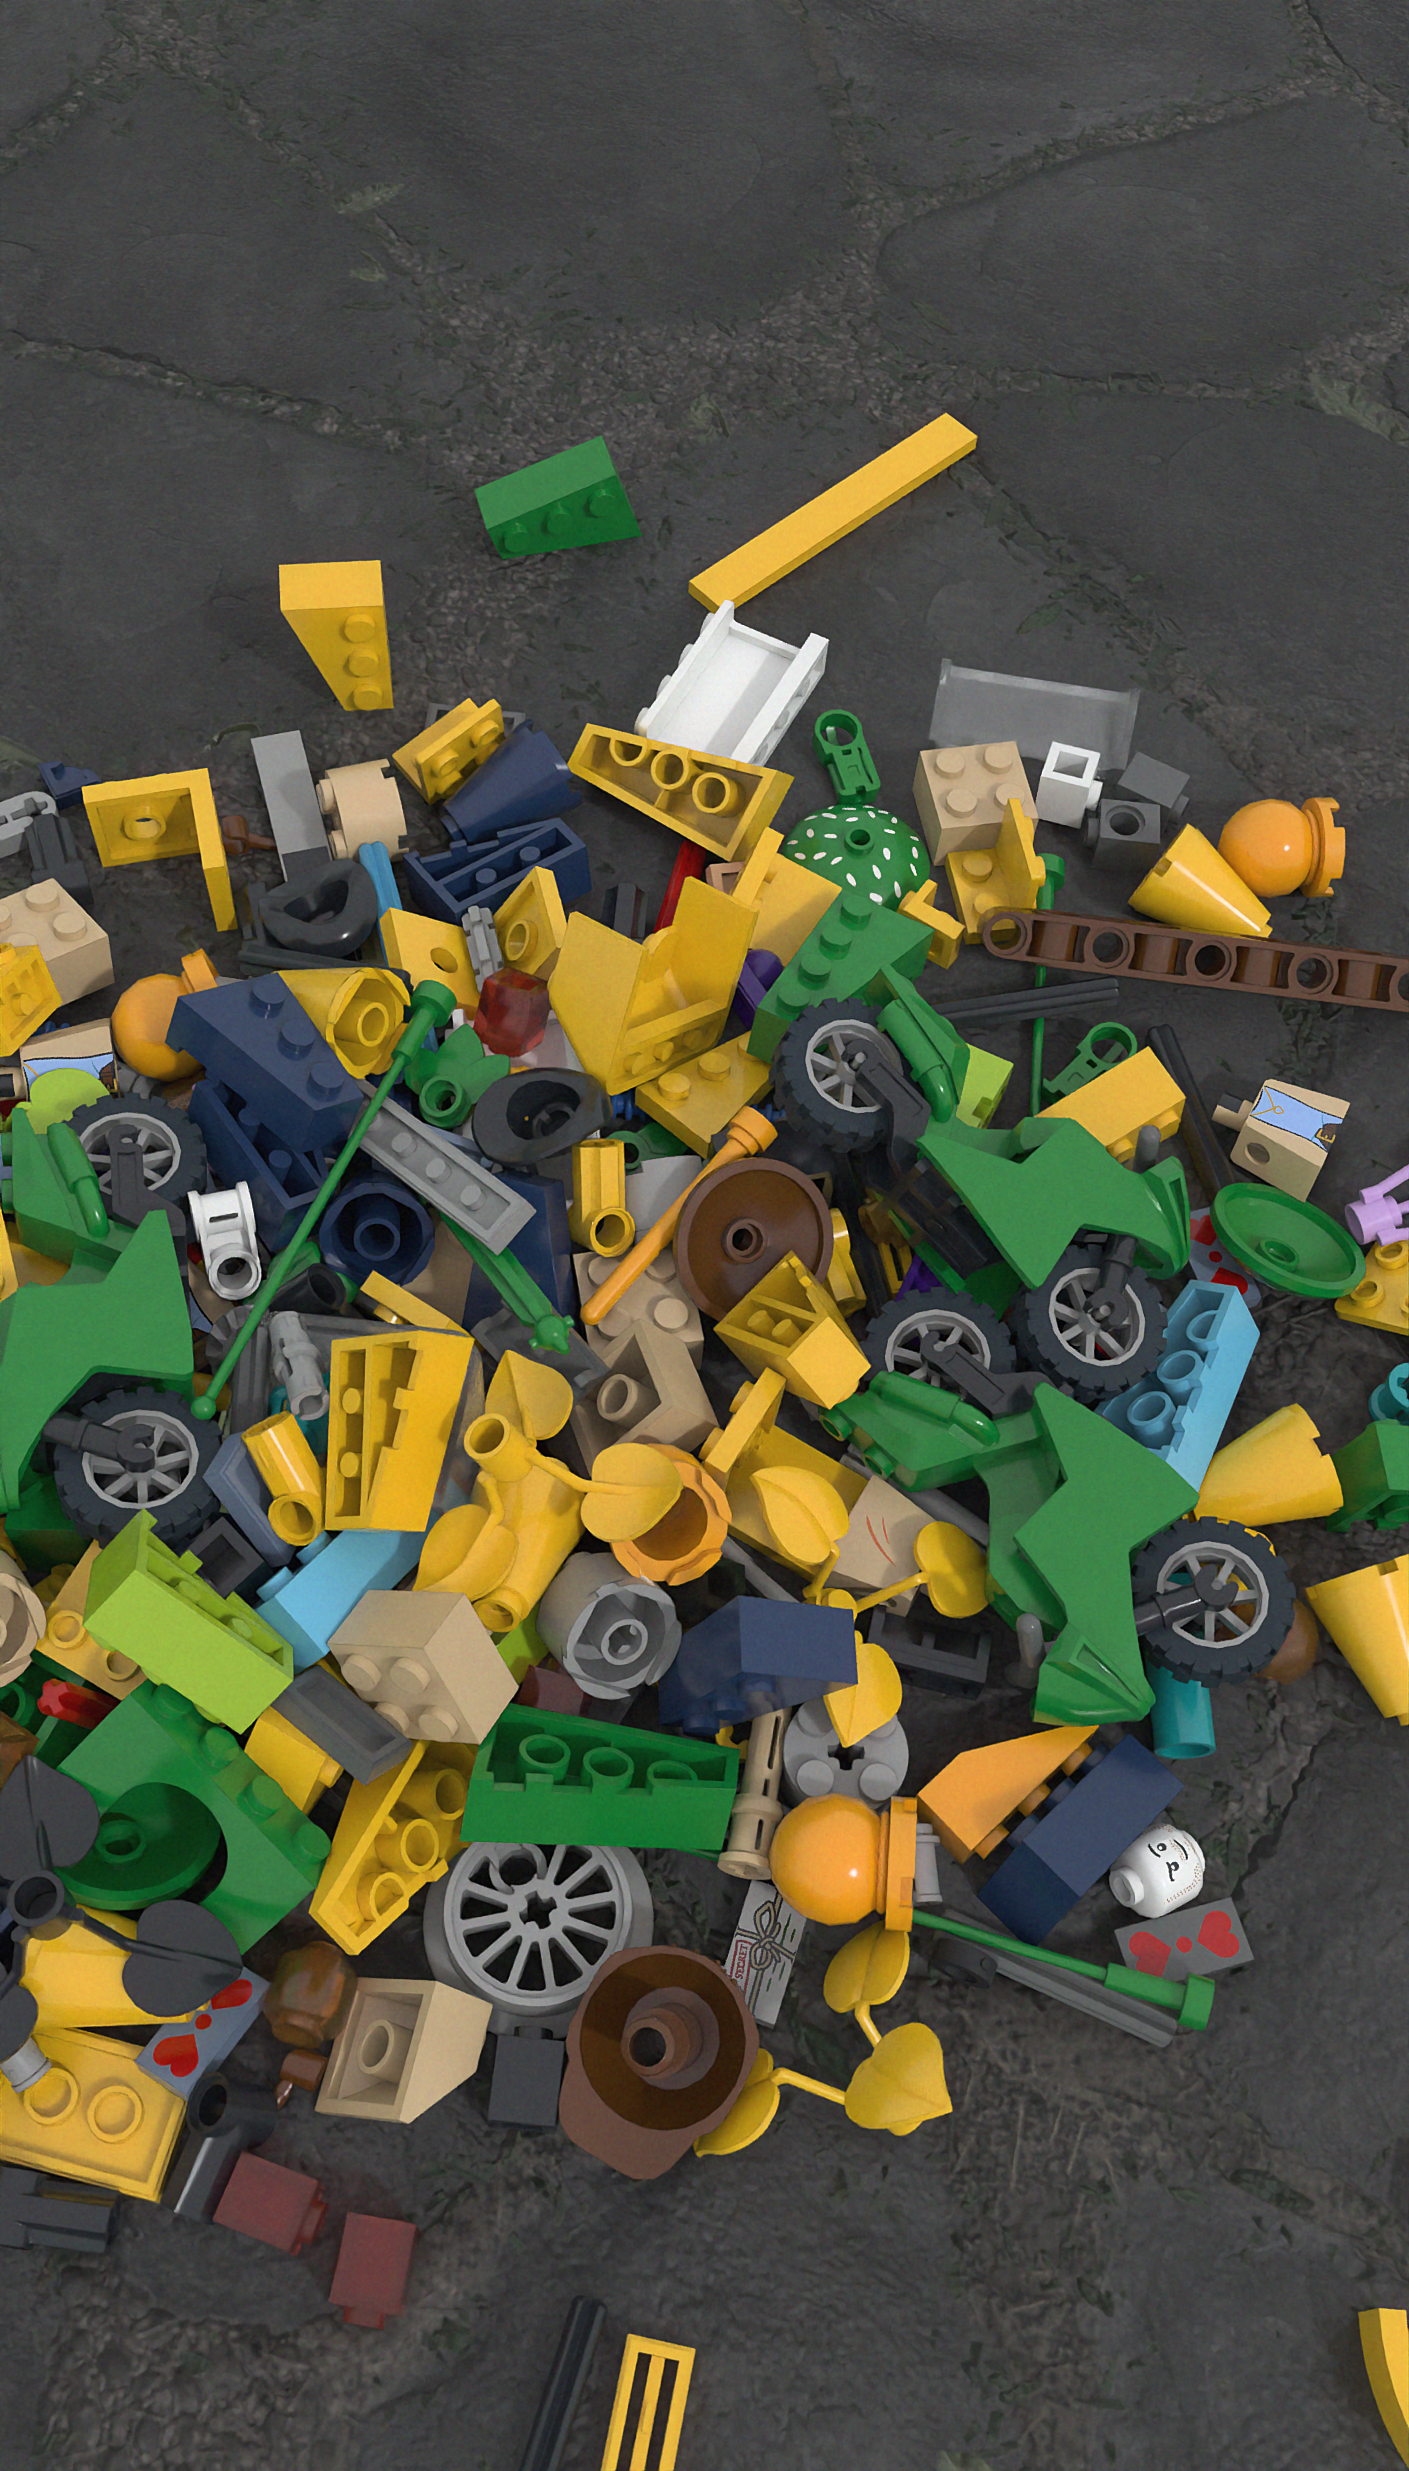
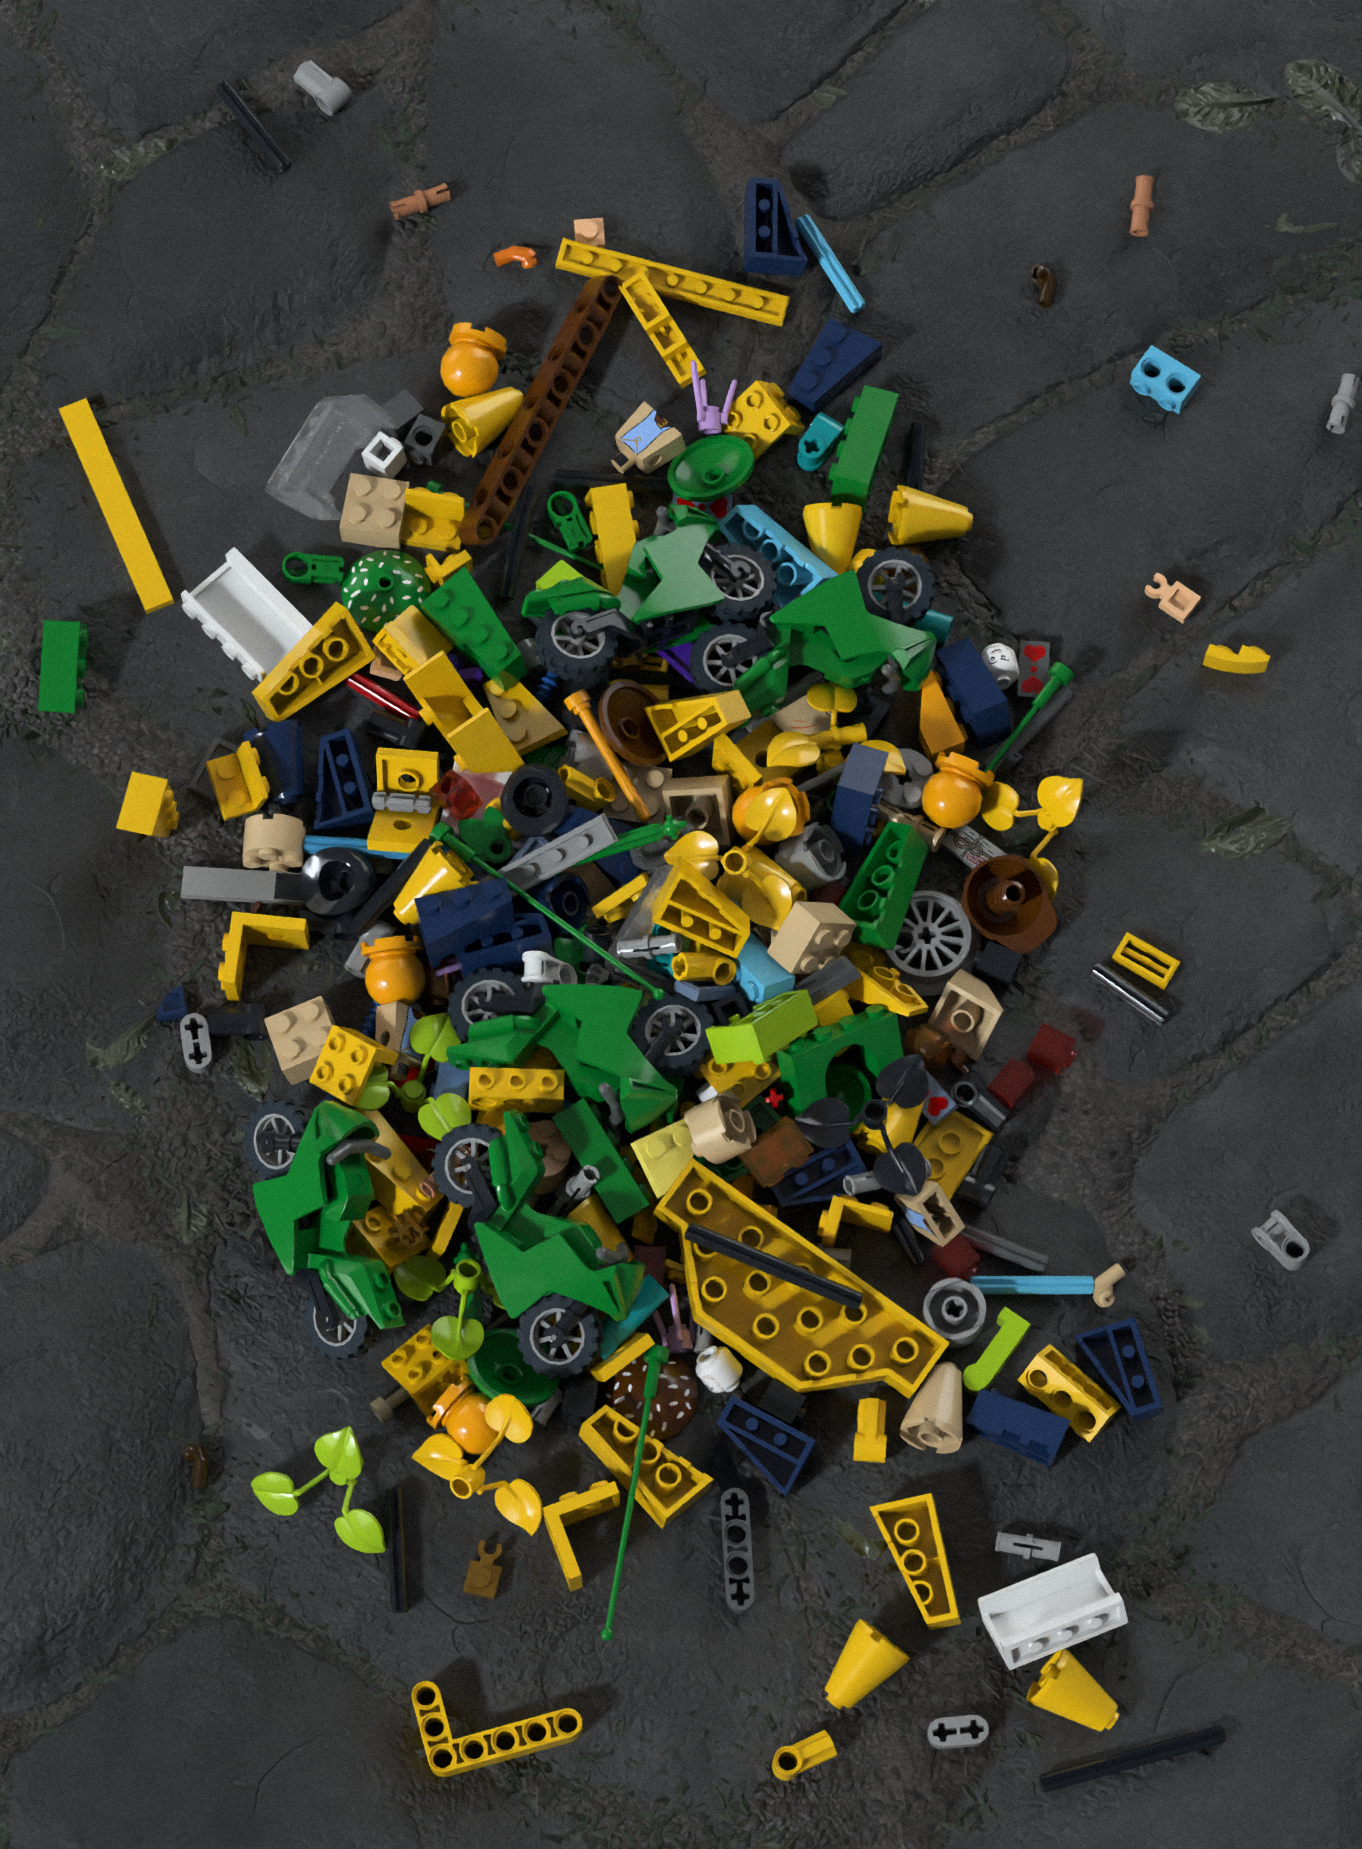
camera: 65 degrees left, 10 degrees up
none -> yellow pin [805,722,867,750]

